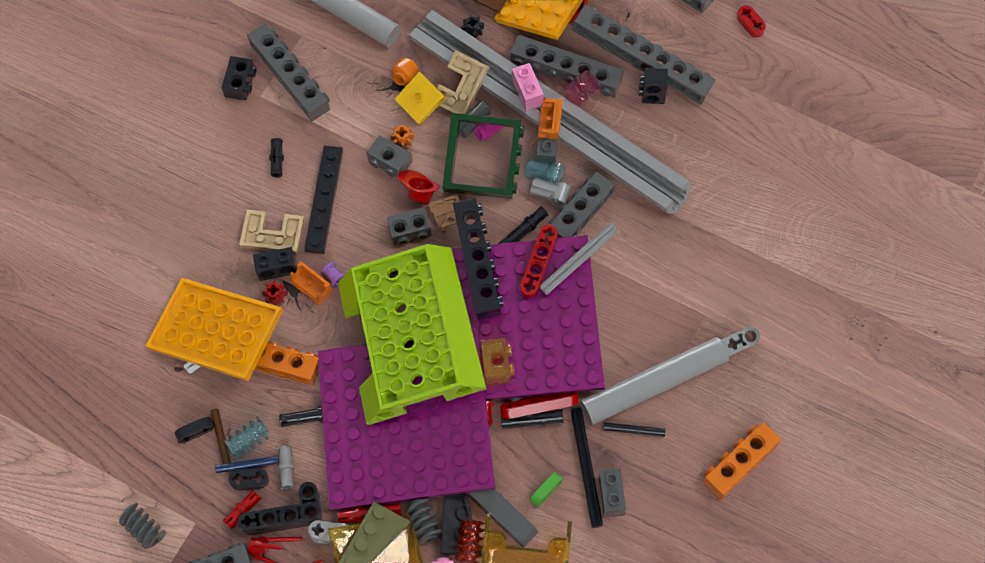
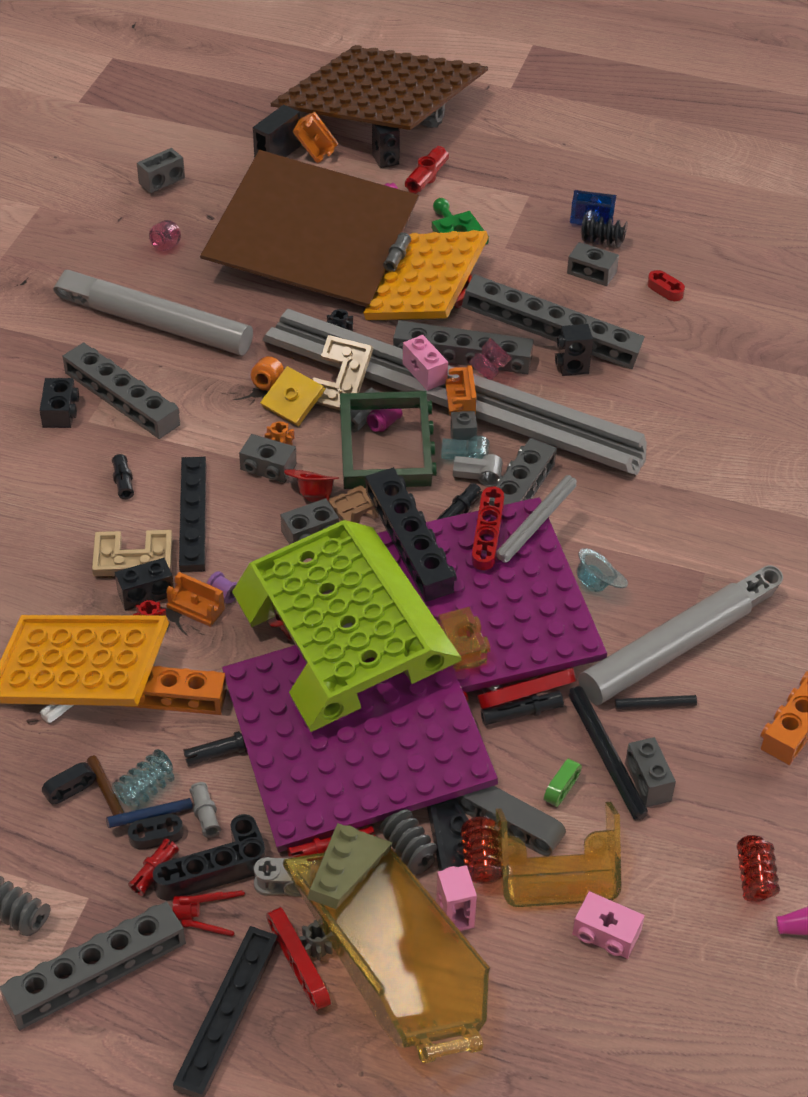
camera: 15 degrees left, 20 degrees down
none -> clear light blue piece [576,548,628,592]

